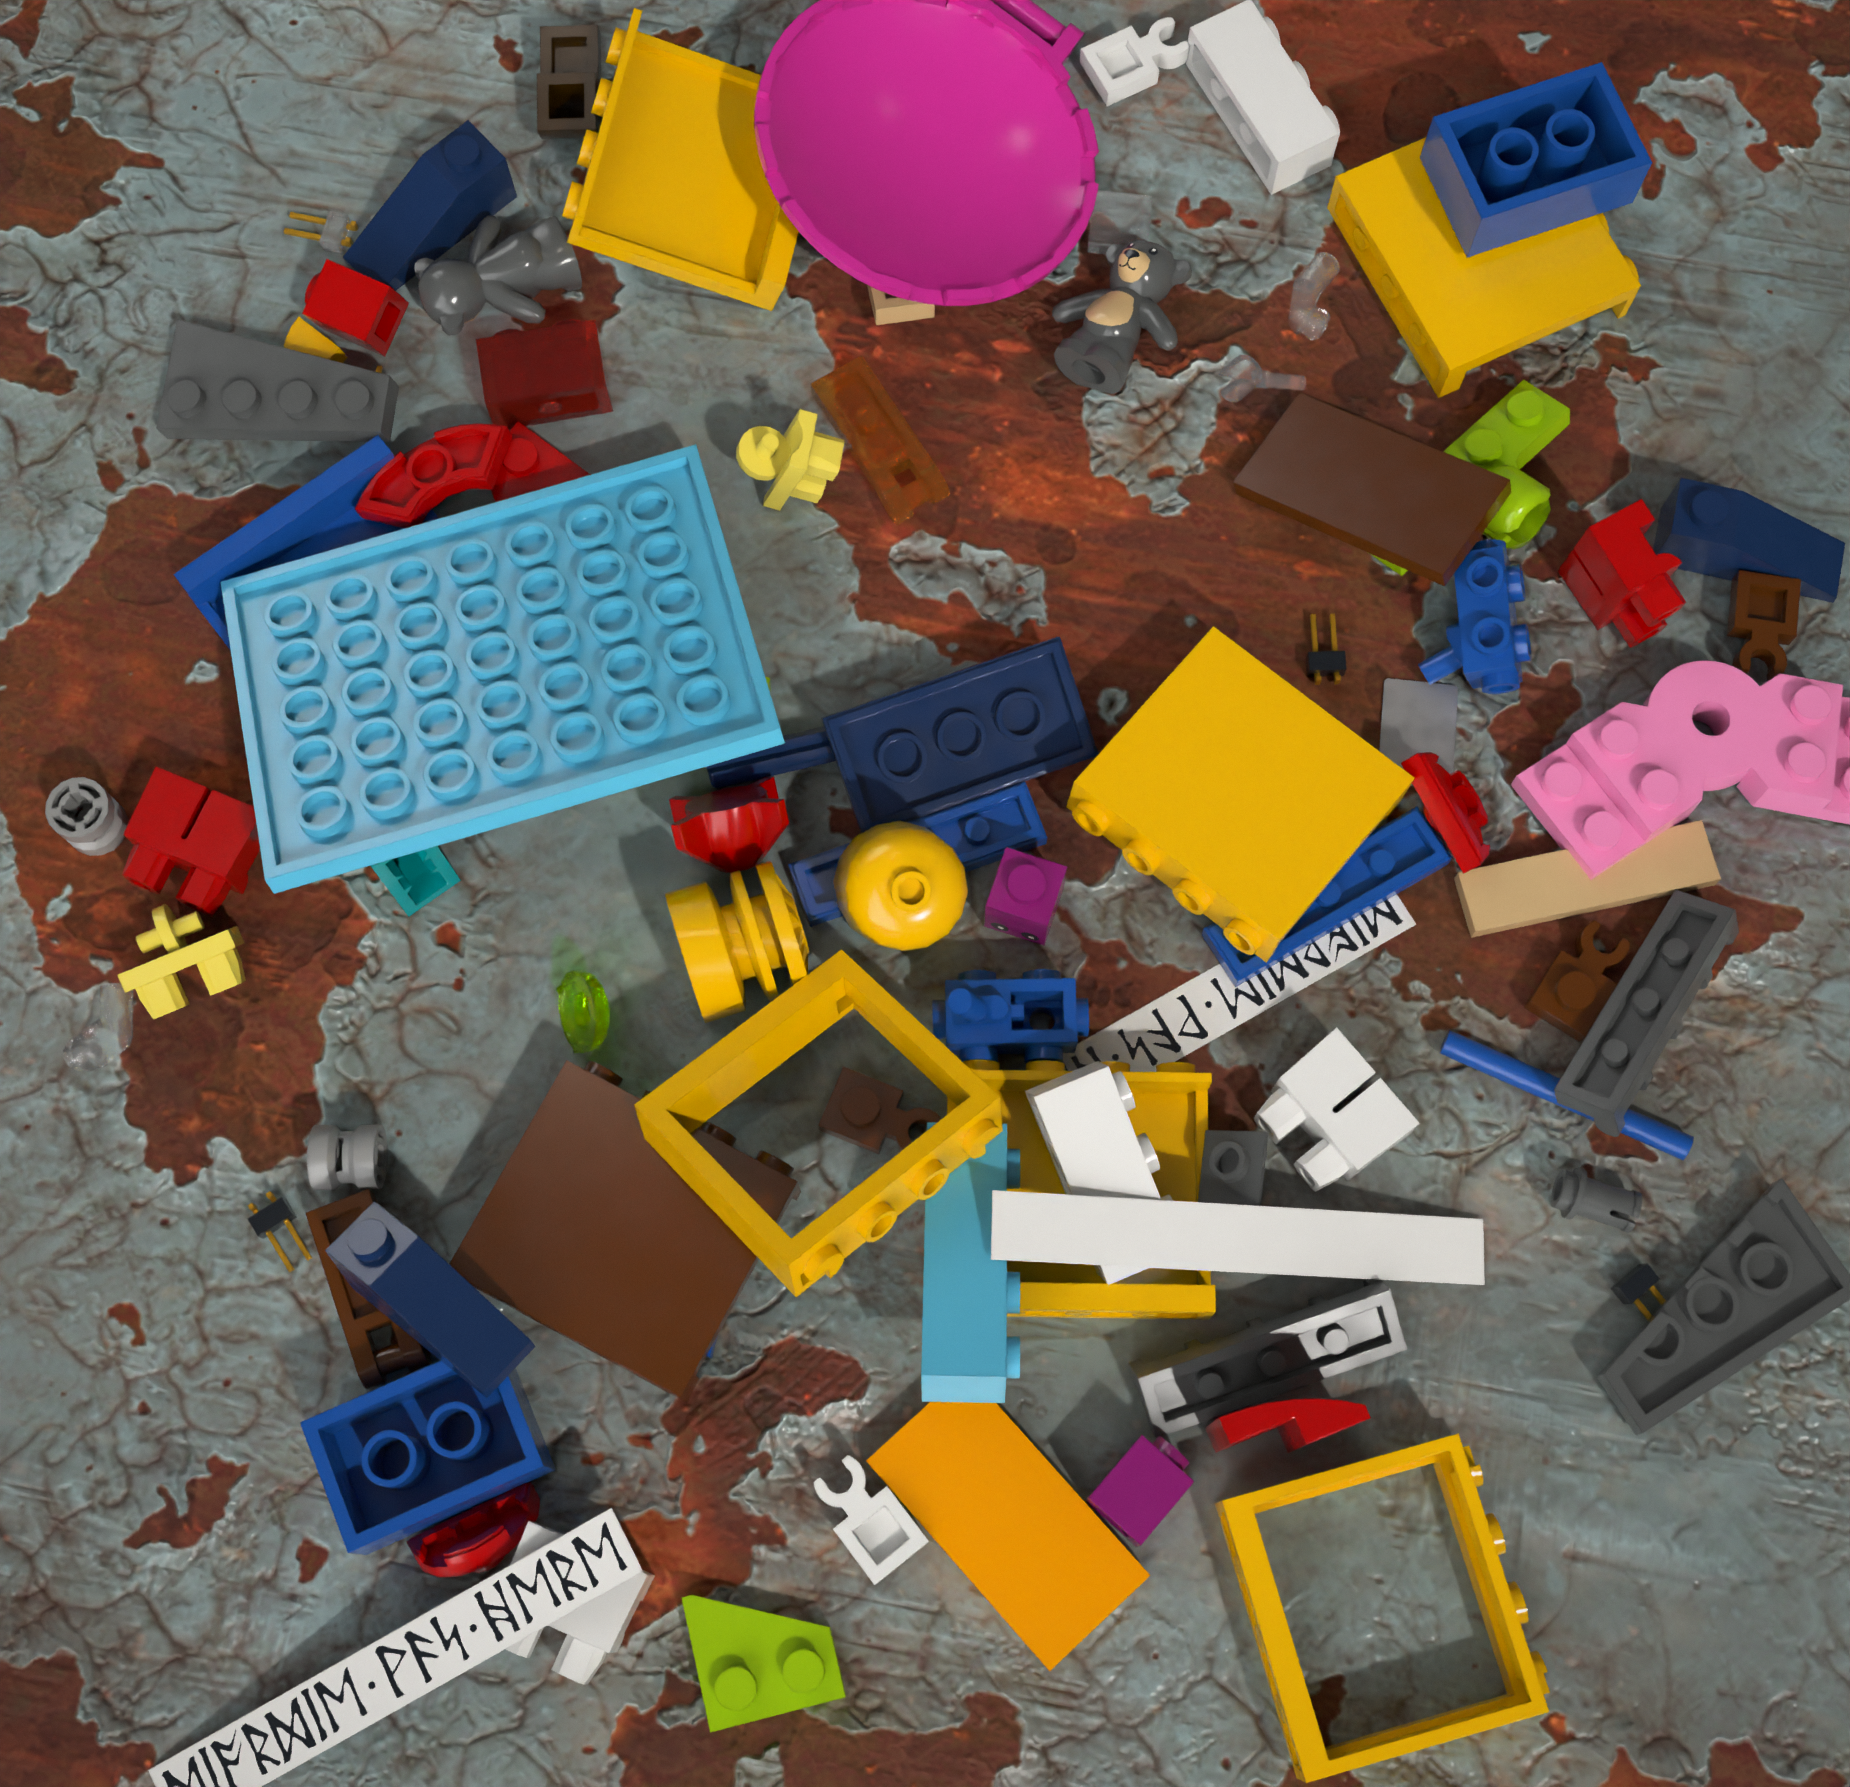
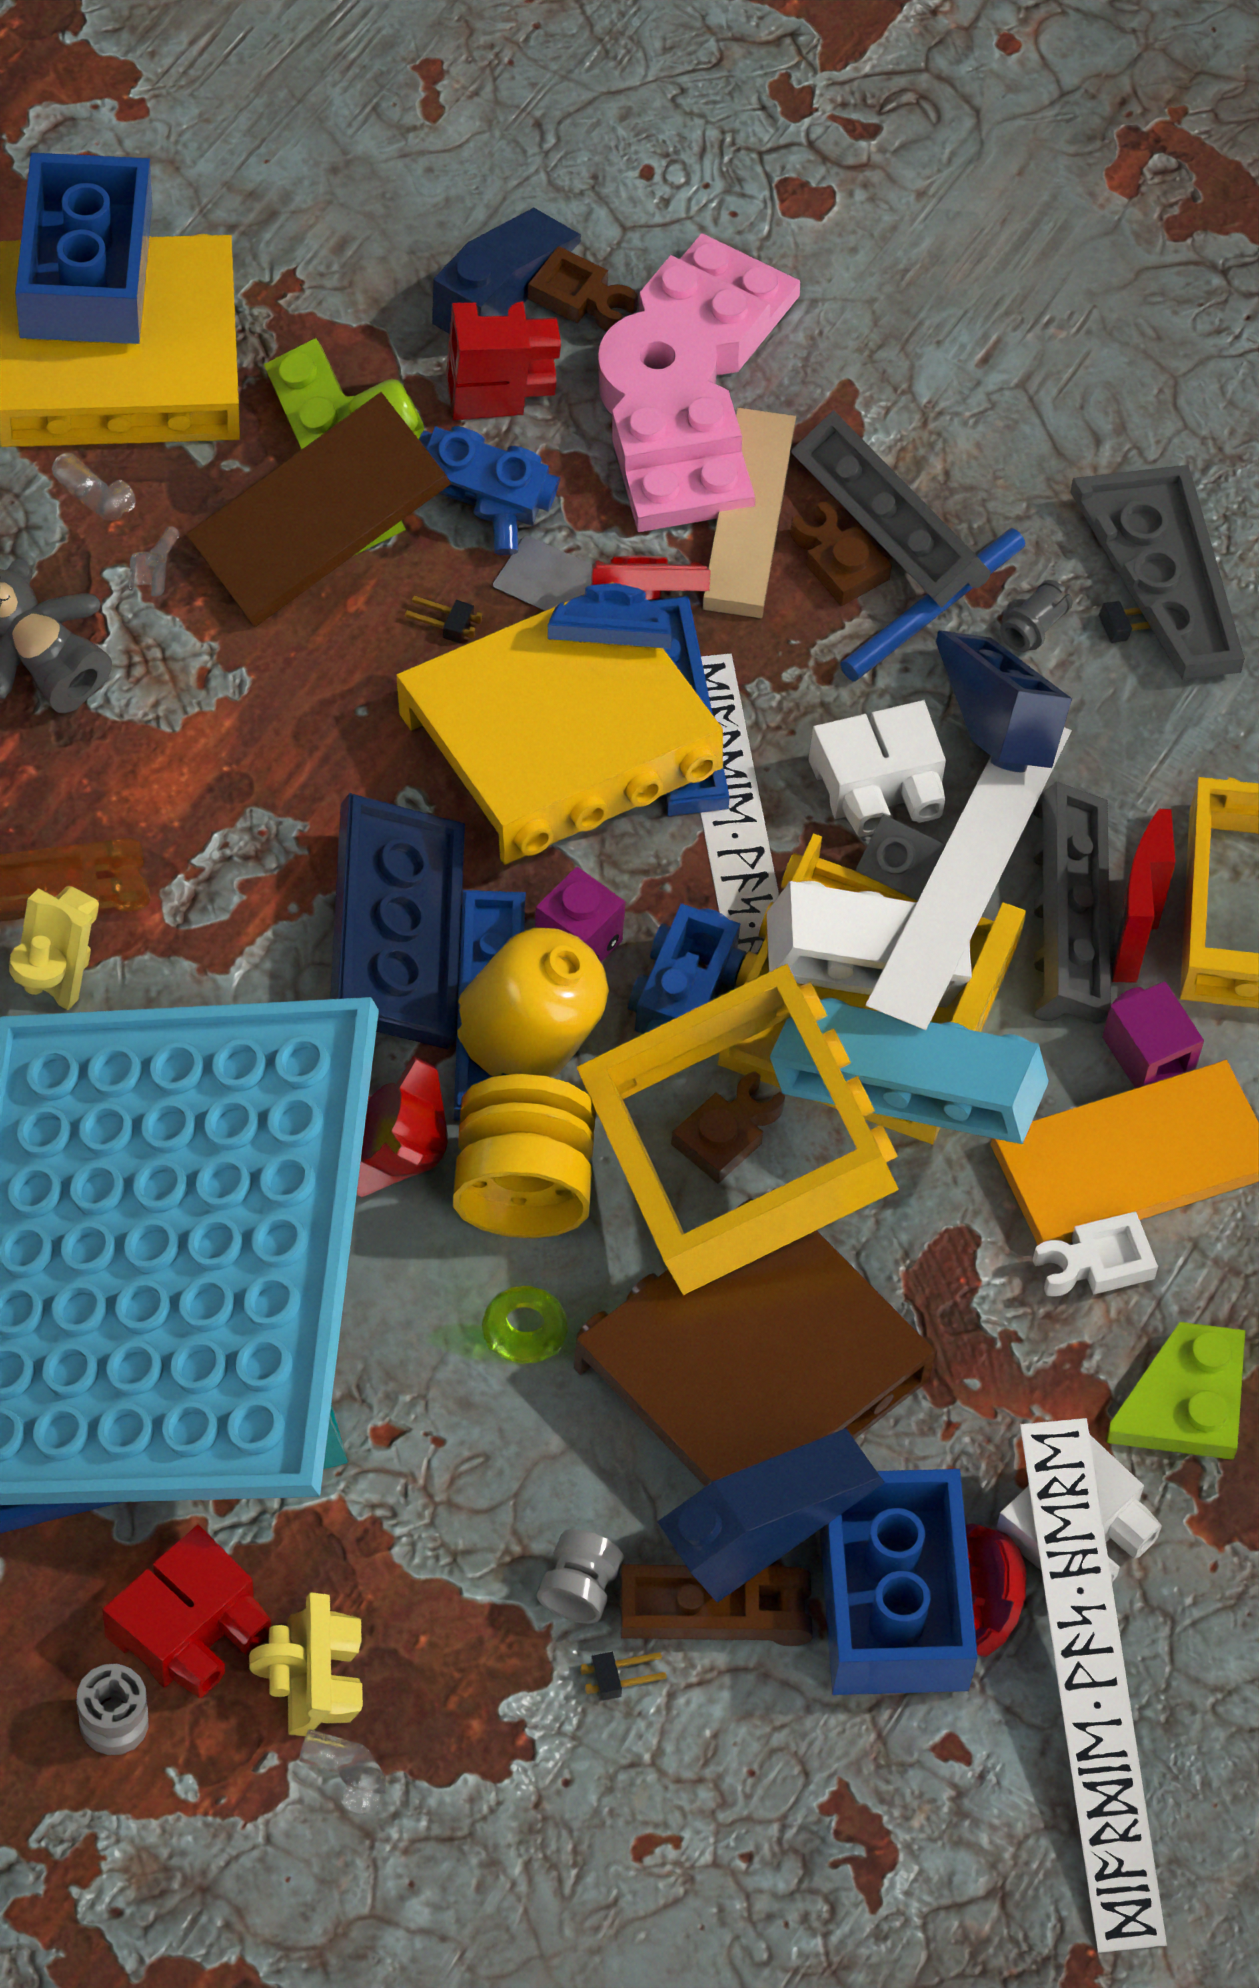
camera: 75 degrees left, 15 degrees down
none -> blue plate [548,583,671,649]
none -> dark blue slope [935,630,1072,773]

